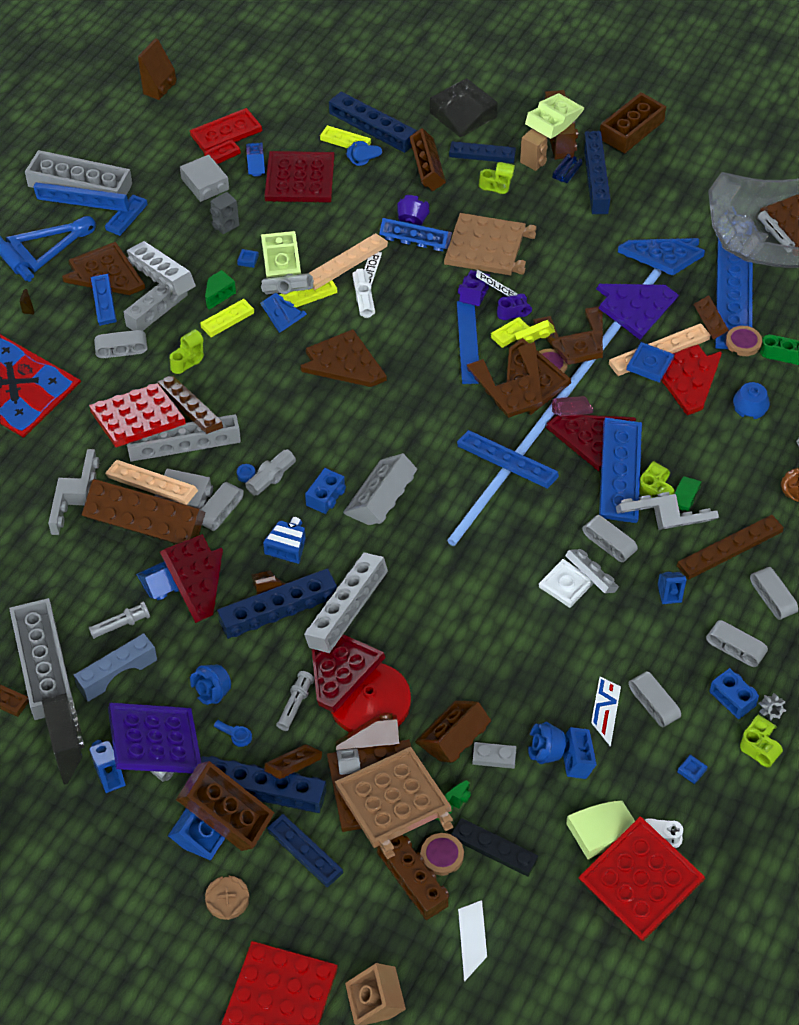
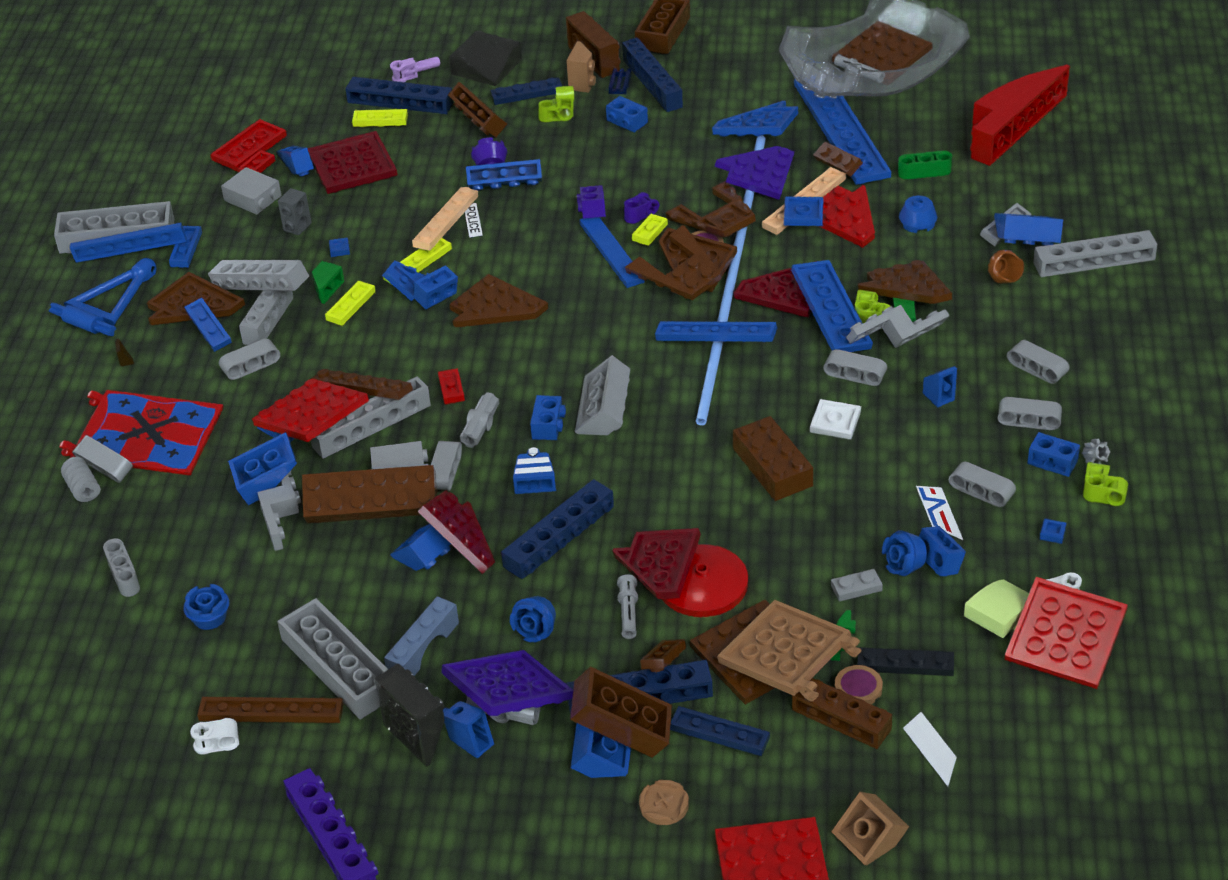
camera: 20 degrees left, 10 degrees down
light grey pin [88,601,150,639] -> none
light nougat plate [105,460,198,505] -> none
reddish brown slope [138,38,177,100] -> none
lime piece [170,329,204,374] -> none
blue plate [214,720,252,747] -> none
blue tile [237,464,256,483] -> none
reddish brown slope [251,570,285,595] -> none
yellowish green slope [261,231,301,278] -> none
light grey piece [261,273,314,294] -> none
light grey brick [304,553,388,653] -> none
slope [335,713,399,750] -> none
light grey slope [337,748,361,775] -> none
blue piece [347,141,382,166] -> none
white piece [353,269,375,318] -> none
reddish brown slope [415,701,491,763] -> none
medium nougat plate [444,213,537,275] -> none
white sticker [476,270,517,296] -> none
neon yellow plate [515,320,555,343] -> none
yellowish green slope [525,93,584,139] -> none
clear pink slope [552,396,593,416] -> none
light grey plate [565,549,619,593] -> none
reddish brown plate [677,515,784,580] -> none
tile [726,326,762,356] -> none
none -> blue slope [228,432,297,505]
none -> lavender connector [390,57,440,82]
none -> blue brick [414,265,458,309]
none -> red plate [438,368,465,404]
none -> blue brick [606,96,648,133]
none -> reddish brown brick [733,416,813,501]
none -> reddish brown wing [858,260,952,304]

